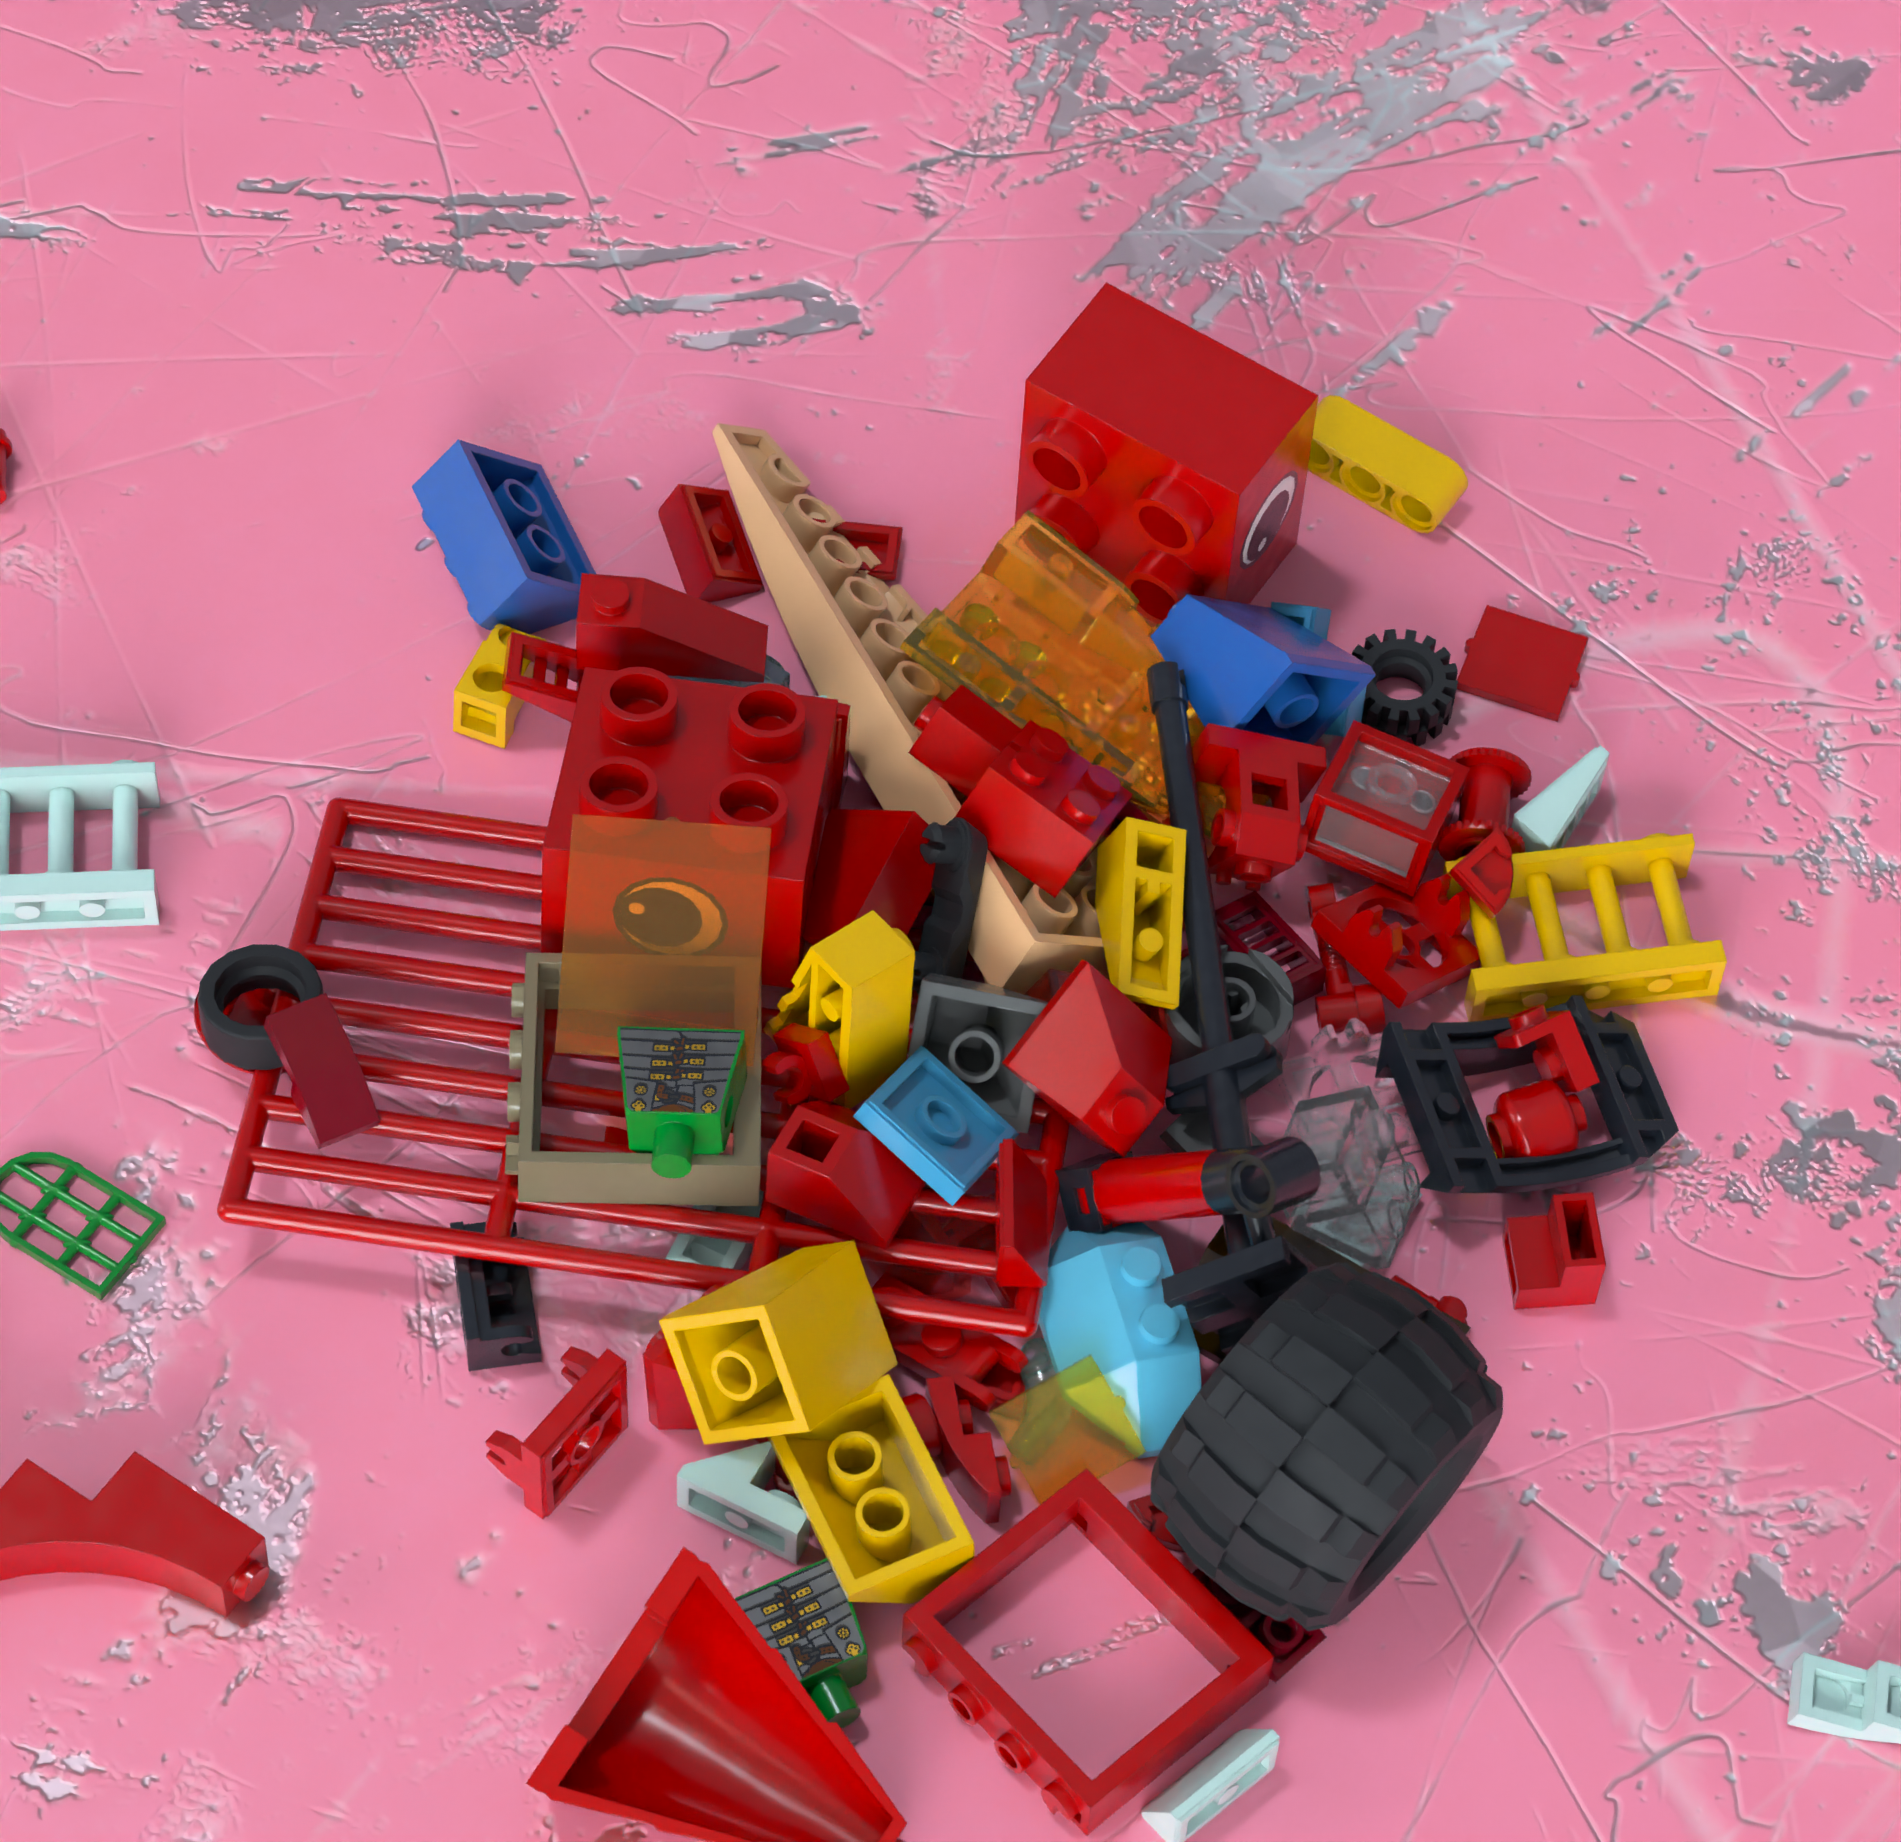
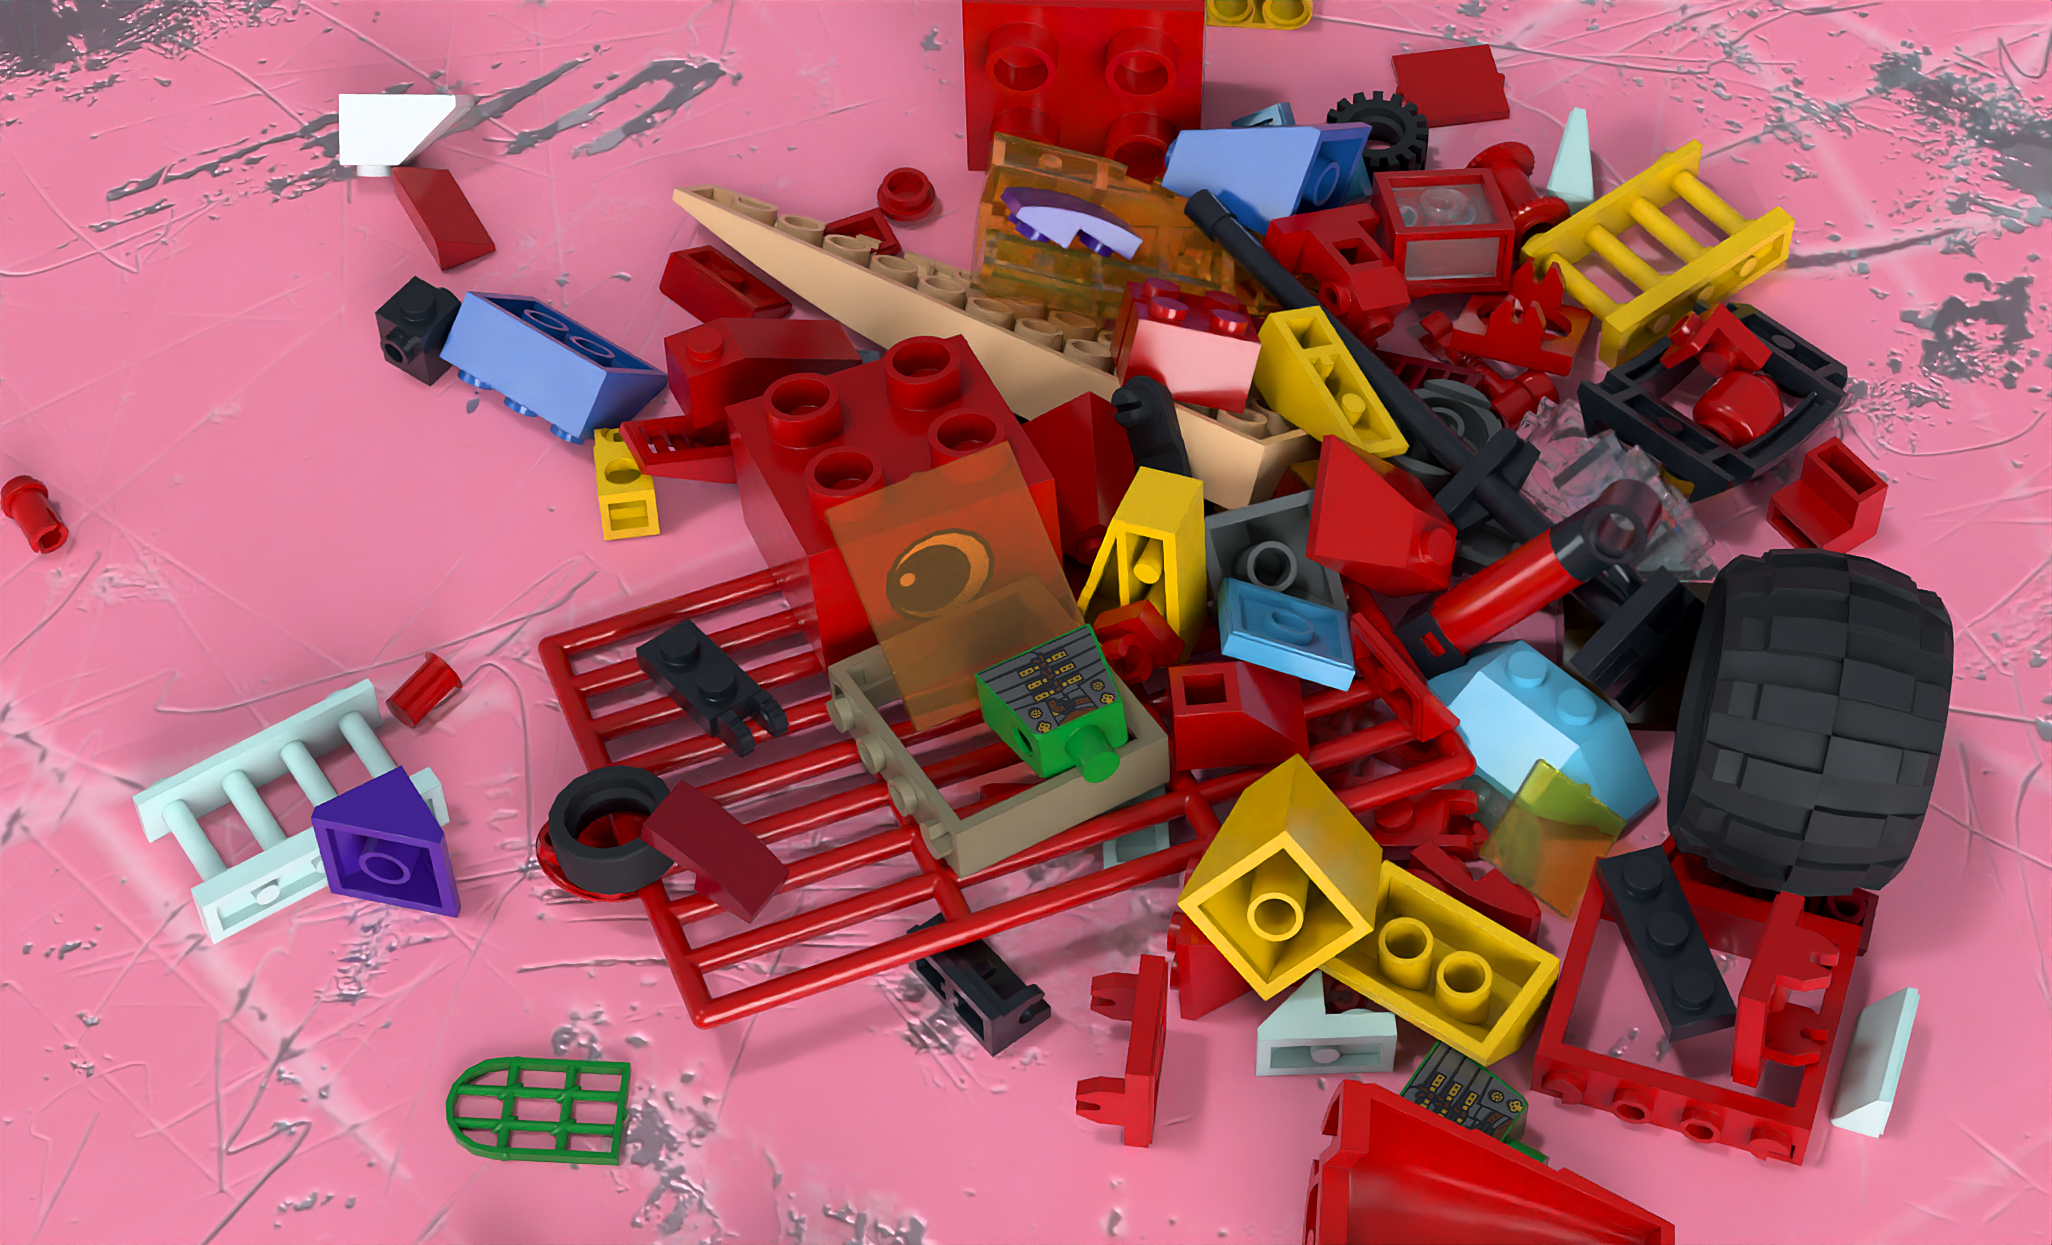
camera: 25 degrees left, 5 degrees down
red brick [908,684,1022,797] -> none
red tile [1448,828,1513,920] -> none
none -> dark purple slope [311,765,461,918]
none -> white slope [339,94,475,177]
none -> black brick [375,276,462,387]
none -> red piece [385,652,463,728]
none -> red slope [391,166,496,271]
none -> black hinge [636,618,790,758]
none -> red plate [877,167,936,222]
none -> slope [1000,187,1143,260]
none -> black plate [1595,845,1737,1043]
none -> red piece [1730,890,1840,1088]

